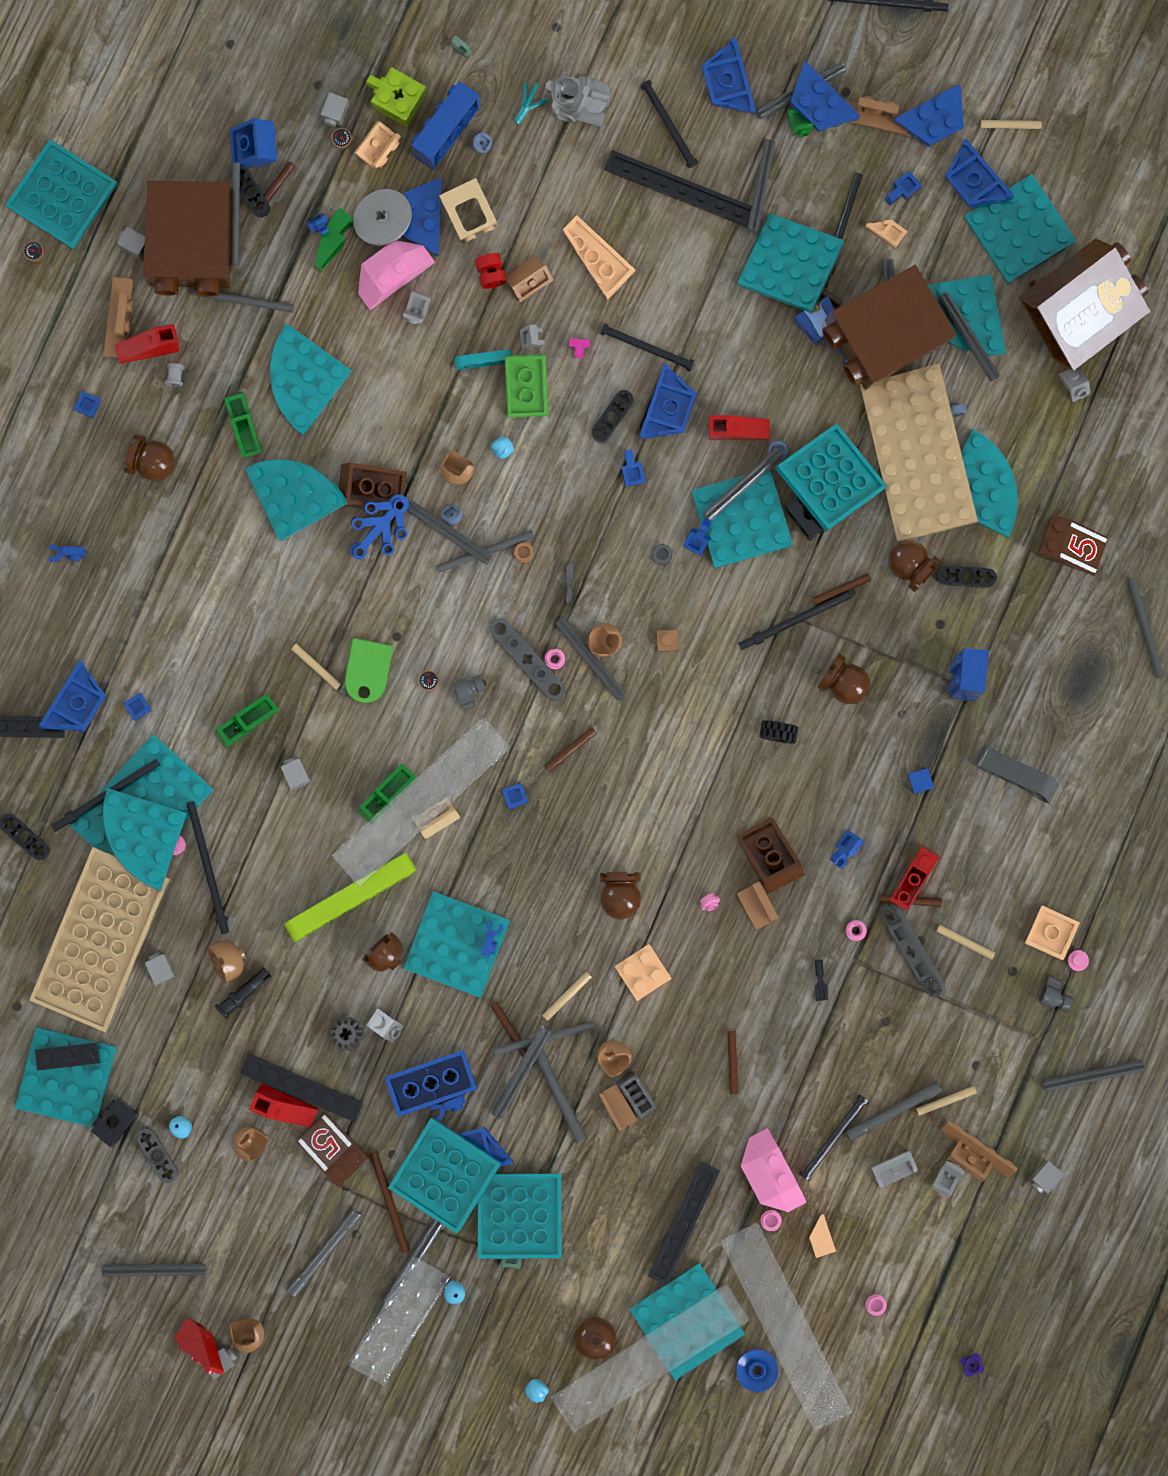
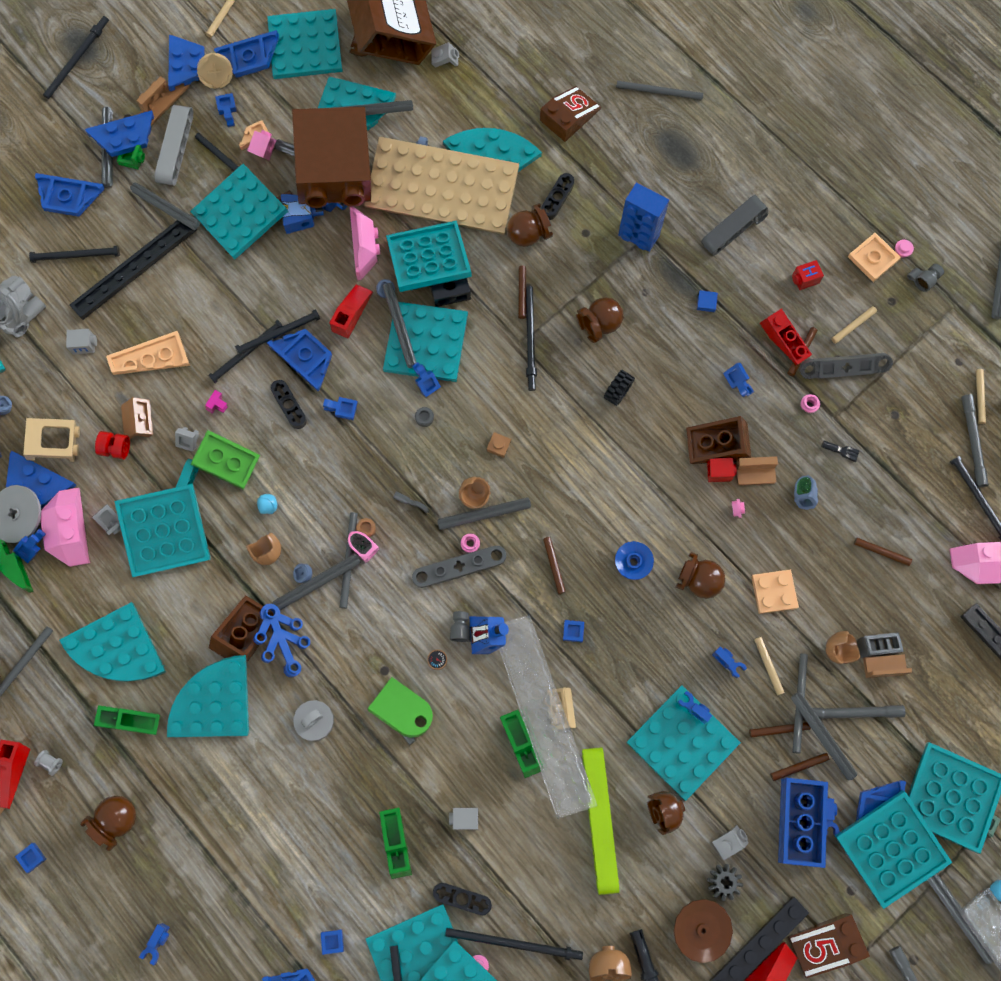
camera: 70 degrees left, 10 degrees down
tan bar [291,644,342,690] -> none
reddish brown piece [369,1151,410,1253] -> none
none -> blue plate [13,529,46,563]
none -> light grey brick [66,329,97,355]
none -> teal plate [114,484,211,577]
none -> light grey beam [155,105,193,186]
none -> tan tile [197,53,233,89]
none -> black bar [235,309,320,356]
none -> bright pink brick [247,130,276,160]
none -> light grey tile [293,700,334,741]
none -> rock [348,531,379,563]
none -> bright pink wedge [350,206,380,280]
none -> black beam [433,883,492,915]
none -> blue torso [469,616,509,654]
none -> blue dish [615,541,654,580]
none -> reddish brown piece [674,899,733,963]
none -> red brick [707,458,737,482]
none -> blue plate [712,646,747,678]
none -> reddish brown bar [770,753,830,781]
none -> red brick [792,260,824,290]
none -> sand blue rock [794,475,818,510]

